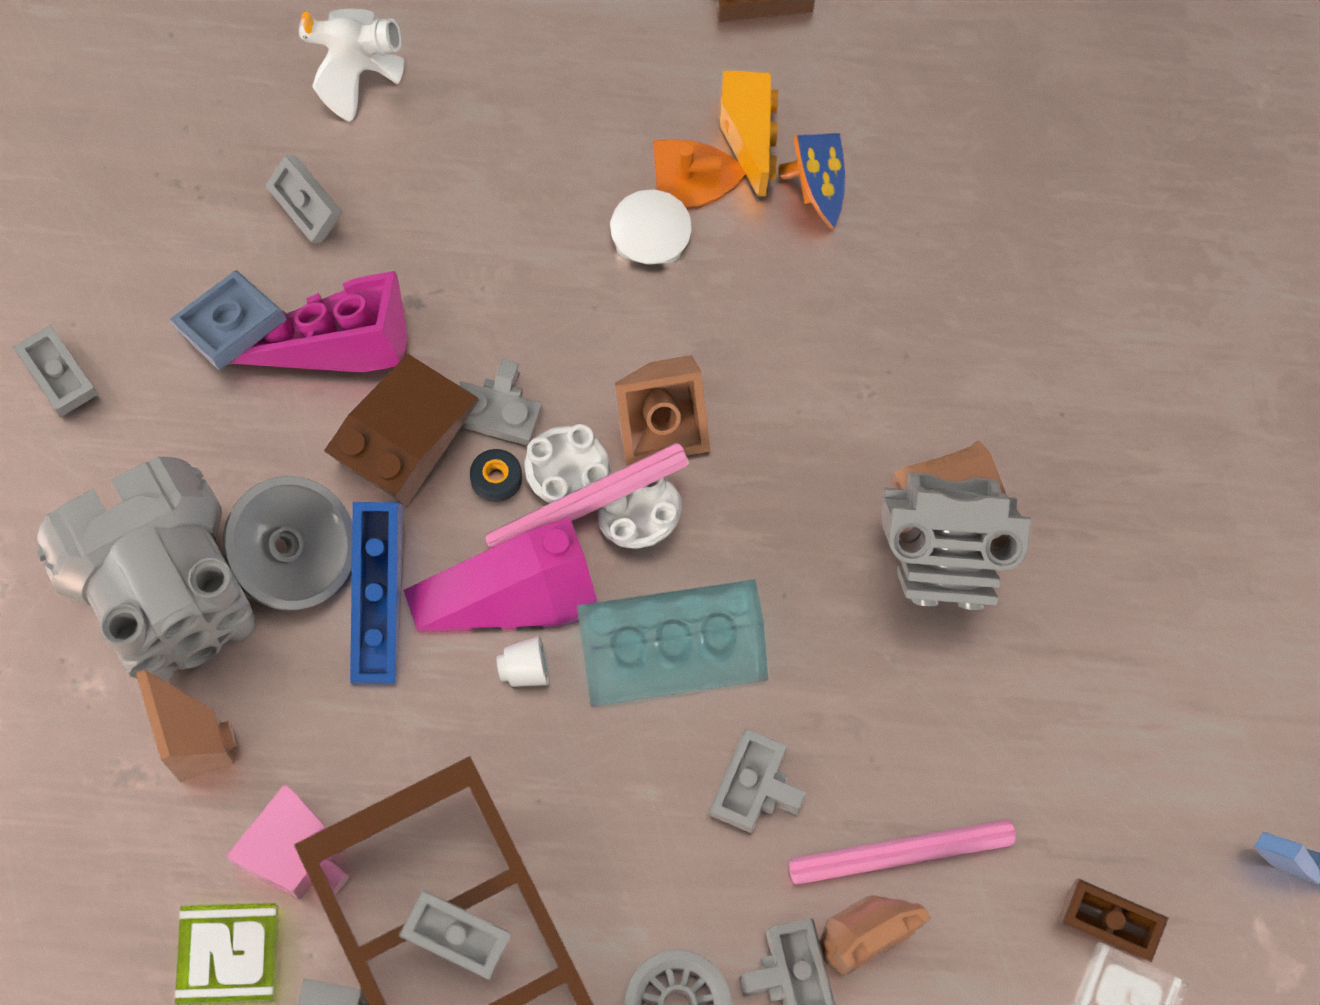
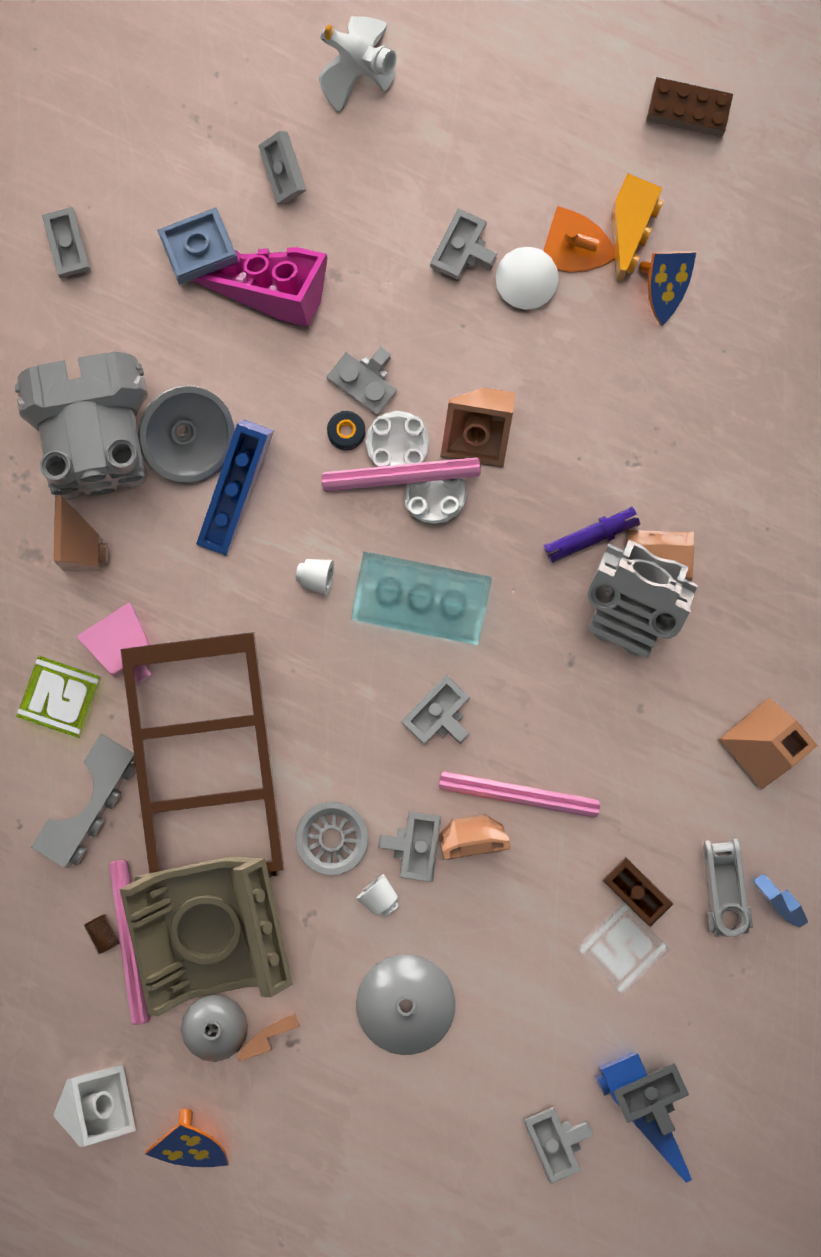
camera: 20 degrees right, 15 degrees up
reddish brown slope [324,354,479,506] -> none
light grey plate [399,889,511,980] -> none
dark pink wedge [403,517,600,632] -> none
none -> light grey hinge [430,209,497,280]
none -> dark purple pin [543,506,640,564]
none -> light grey piece [703,838,753,937]
none -> nougat slope [719,698,818,790]

